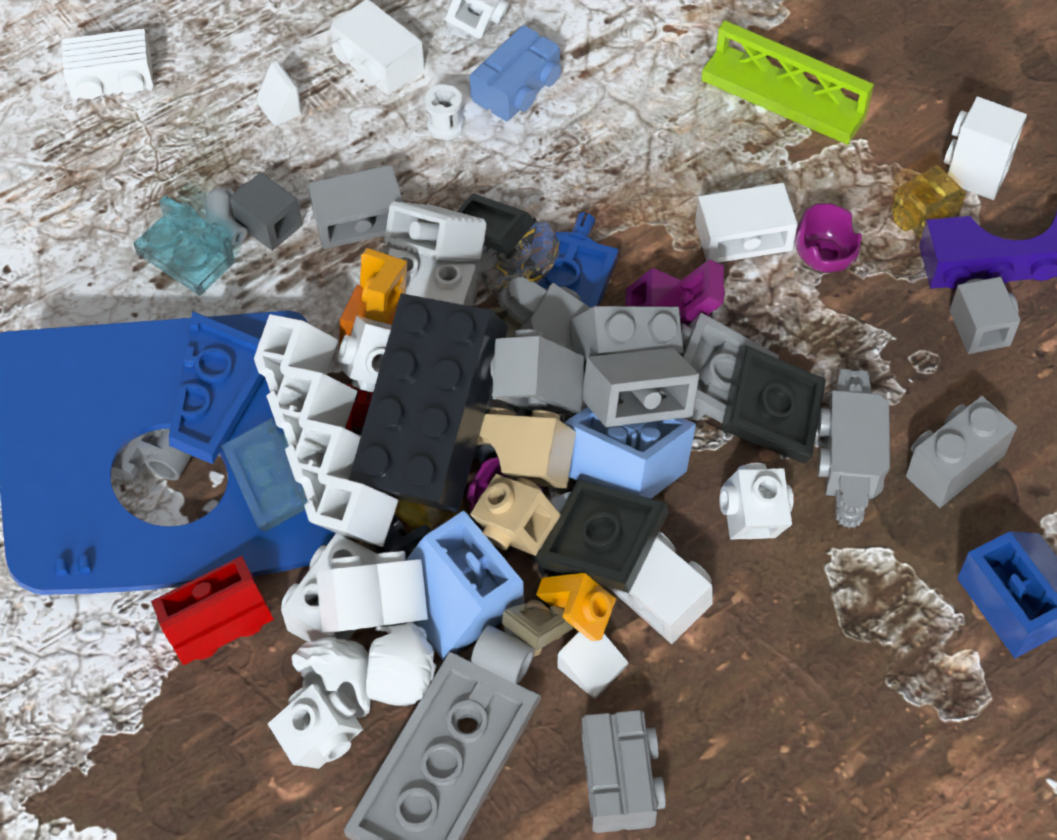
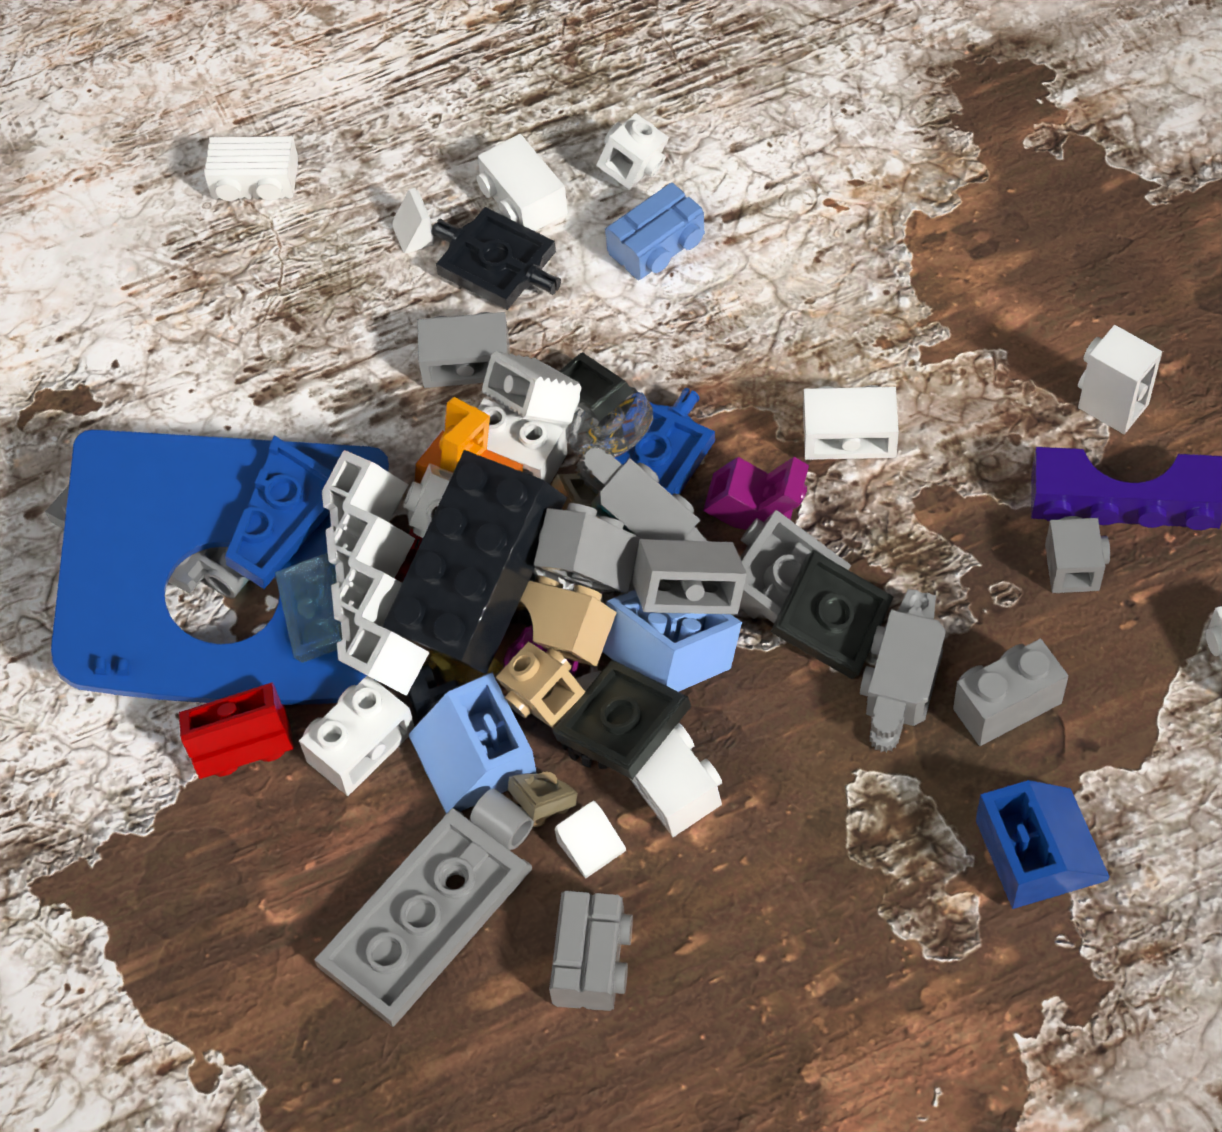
camera: 15 degrees right, 0 degrees up
clear light blue bracket [133,195,235,296] -> none
light grey arm [206,187,248,246] -> none
dark grey brick [230,172,303,251] -> none
white brick [268,684,363,769] -> none
white hair [292,637,371,718] -> none
white brick [316,551,428,632] -> none
white hair [365,622,436,707] -> none
white bush [424,84,464,140] -> none
light orange bracket [536,573,616,641] -> none
light grey brick [570,306,683,365] -> none
lime fence [701,20,874,145] -> none
white brick [719,463,793,540] -> none
magenta hair [794,203,862,273] -> none
clear yellow brick [892,165,966,238] -> none
none -> black plate [432,207,561,310]

